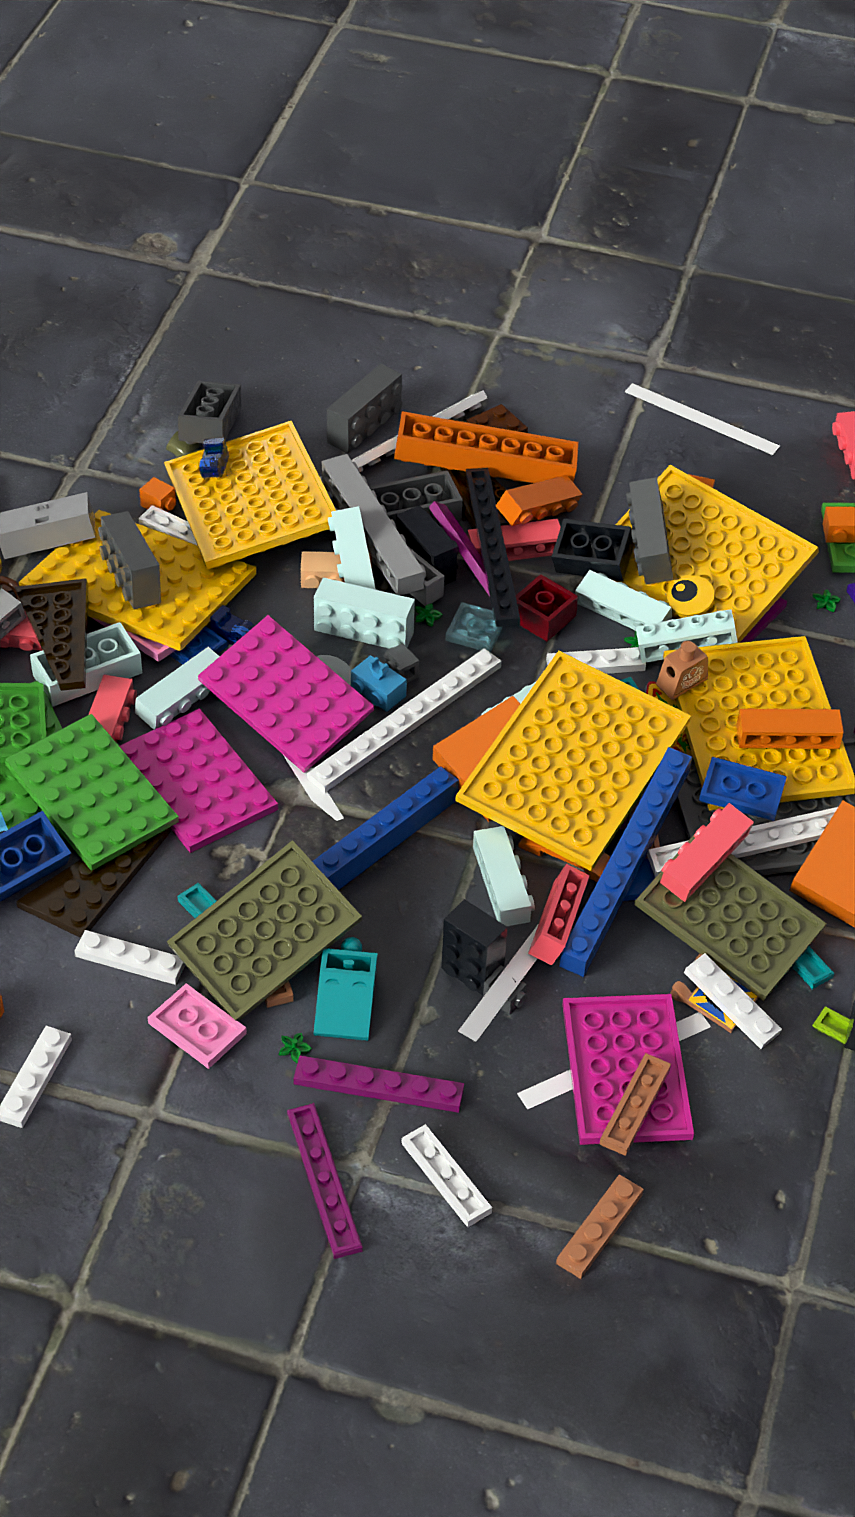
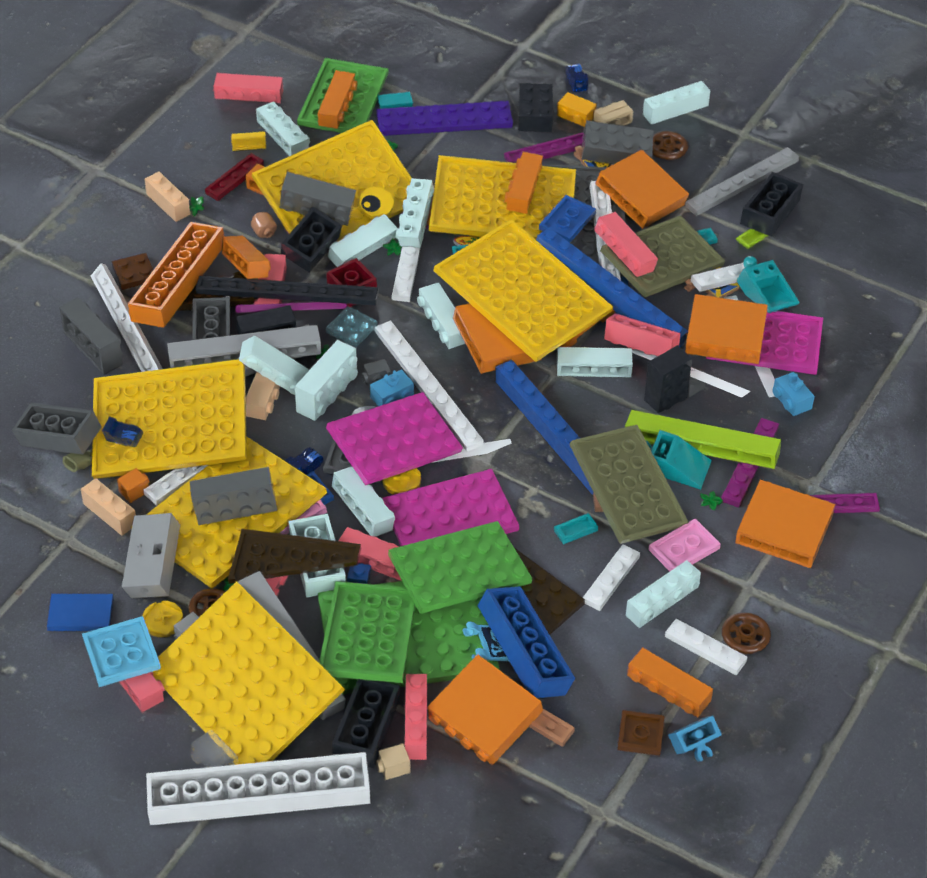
camera: 75 degrees left, 0 degrees up
white plate [402,1124,492,1227] -> none
nougat plate [556,1174,644,1279] -> none
nougat plate [599,1053,671,1156] -> none
white sticker [625,383,780,455] -> none
nougat torso [656,641,708,700] -> none
none -> light nougat brick [81,478,136,536]
none -> light nougat brick [145,172,190,222]
none -> green plant [190,197,204,217]
none -> dark red plate [205,153,264,201]
none -> yellow tile [231,132,266,151]
none -> nougat head [251,212,277,238]
none -> light aqua brick [256,101,310,156]
none -> blue plate [347,563,371,584]
none -> yellow tile [382,468,421,495]
none -> lime brick [625,410,781,469]
none -> light aqua brick [626,560,701,628]
none -> orange brick [685,294,768,364]
none -> reddish brown plate [722,612,771,654]
none -> orange brick [735,479,835,568]
none -> teal slope [736,256,800,313]
none -> dark azure brick [772,372,815,416]

